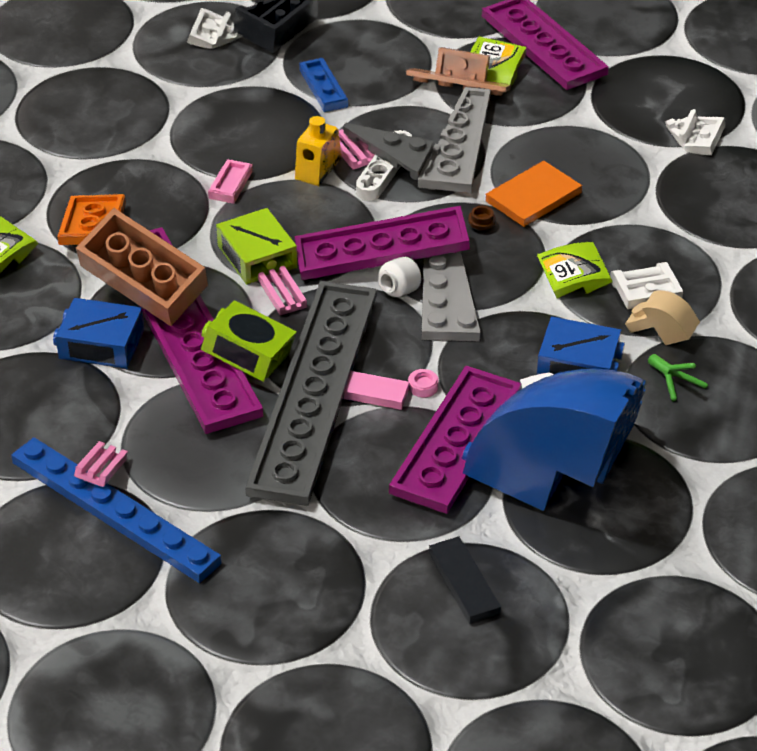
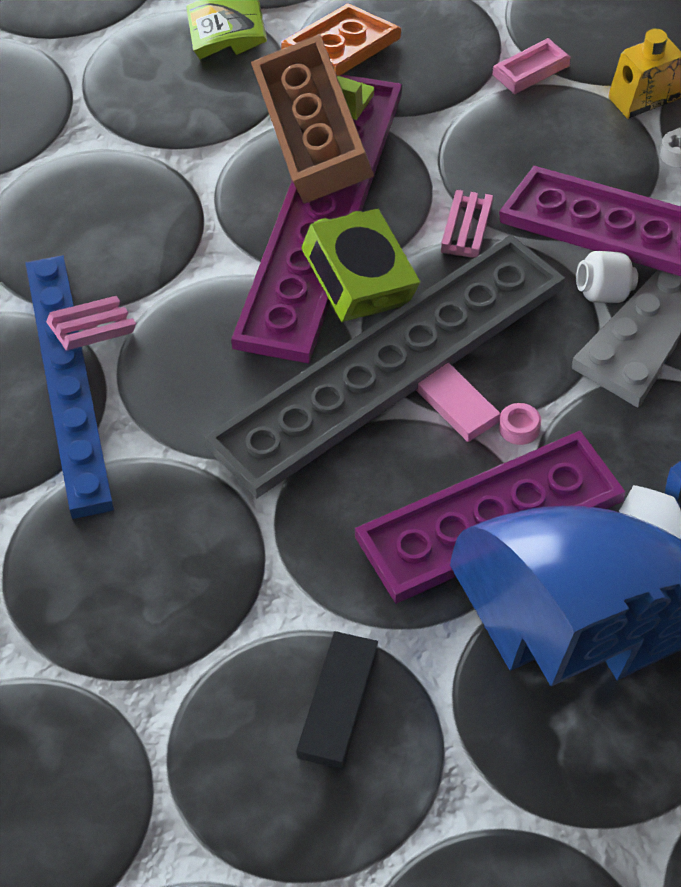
camera: 40 degrees right, 10 degrees up
blue brick [53,298,144,369] -> none
lime brick [216,208,298,285] -> none

